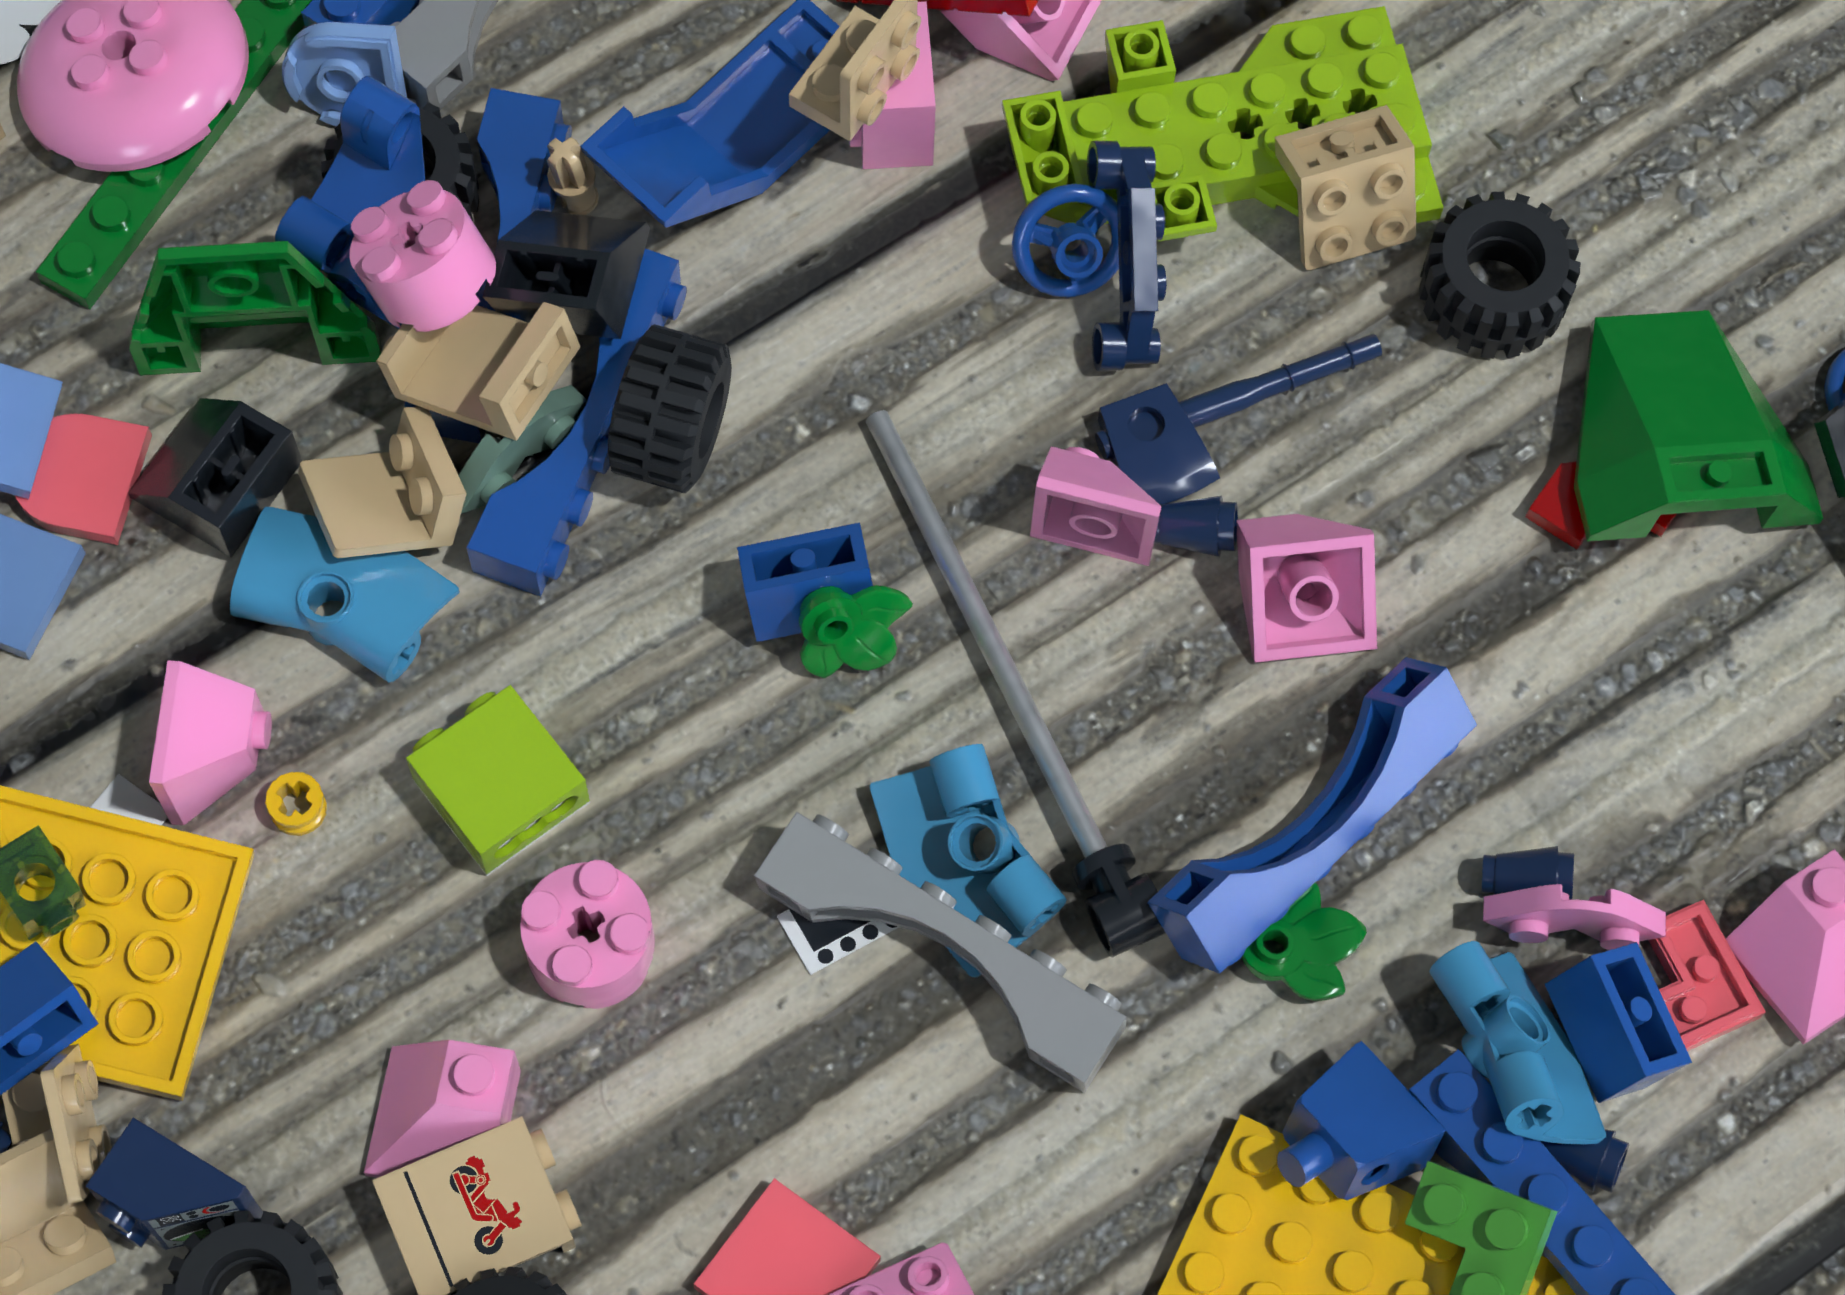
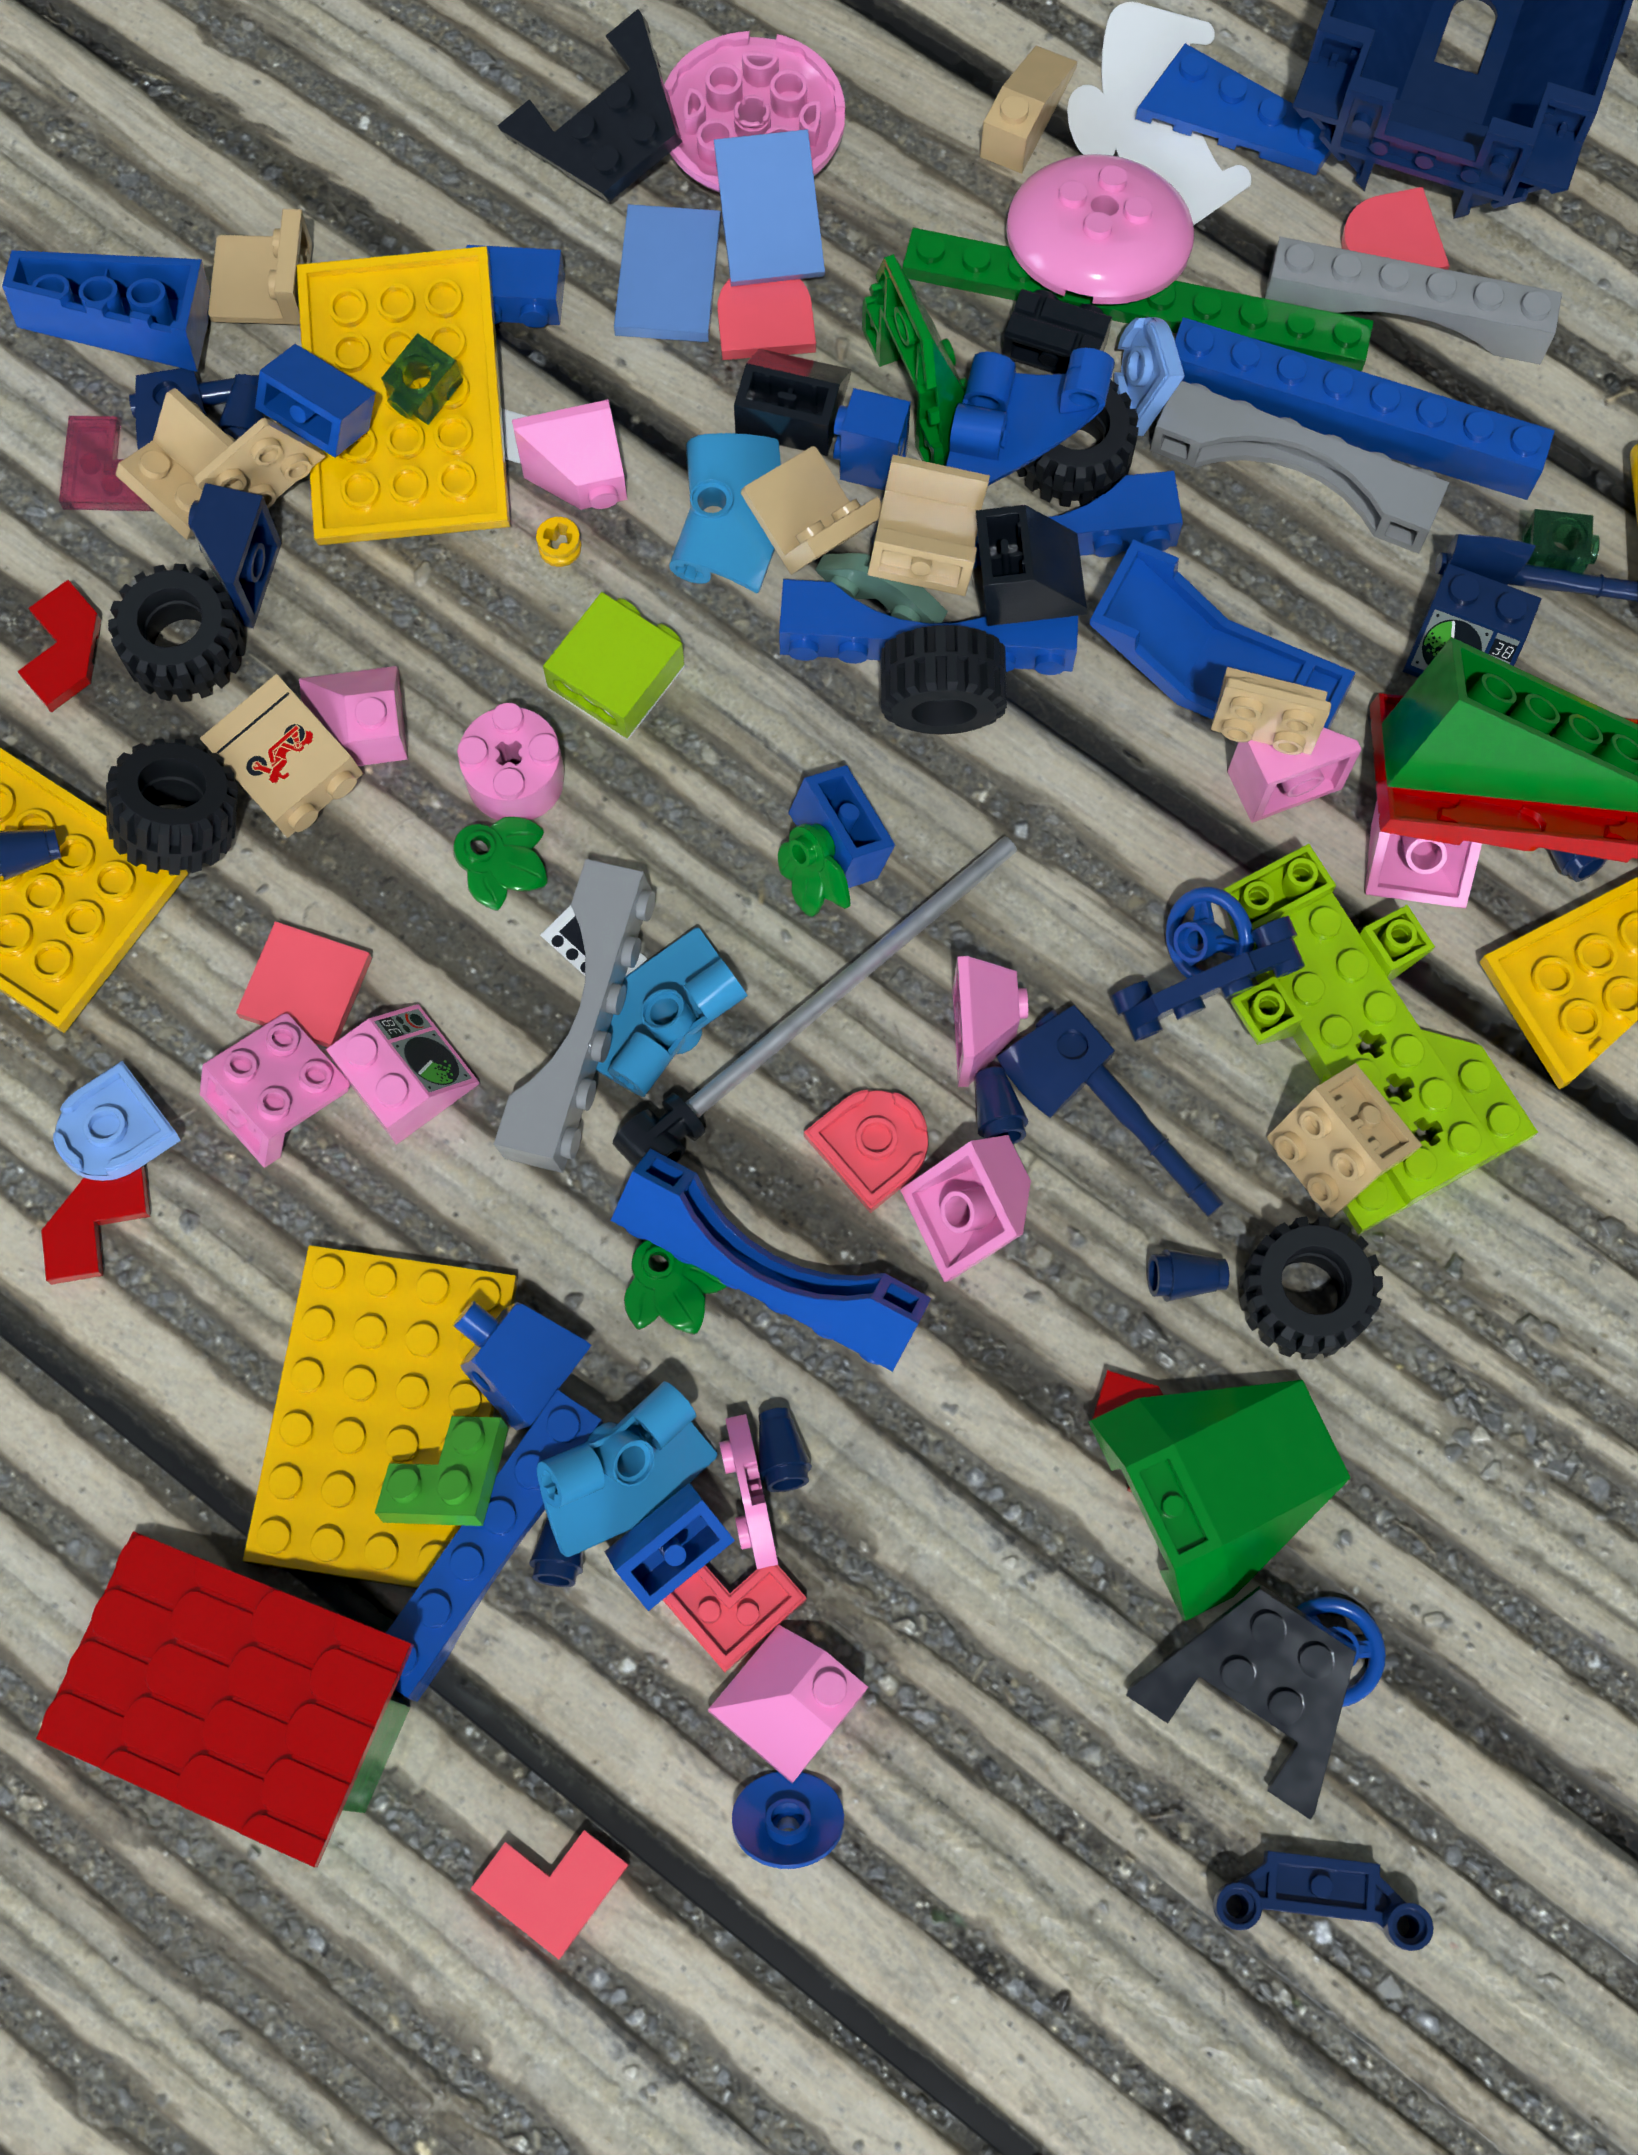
camera: 75 degrees right, 5 degrees up
bright pink brick [350,180,496,332] -> none
tan axle [547,137,599,215] -> none
none -> bright pink slope [326,1004,480,1145]
none -> green plate [453,817,547,911]
none -> coral tile [804,1090,928,1213]
none -> blue brick [833,388,911,491]
none -> black brick [1002,289,1112,374]
none -> dark blue cone [1147,1249,1230,1302]

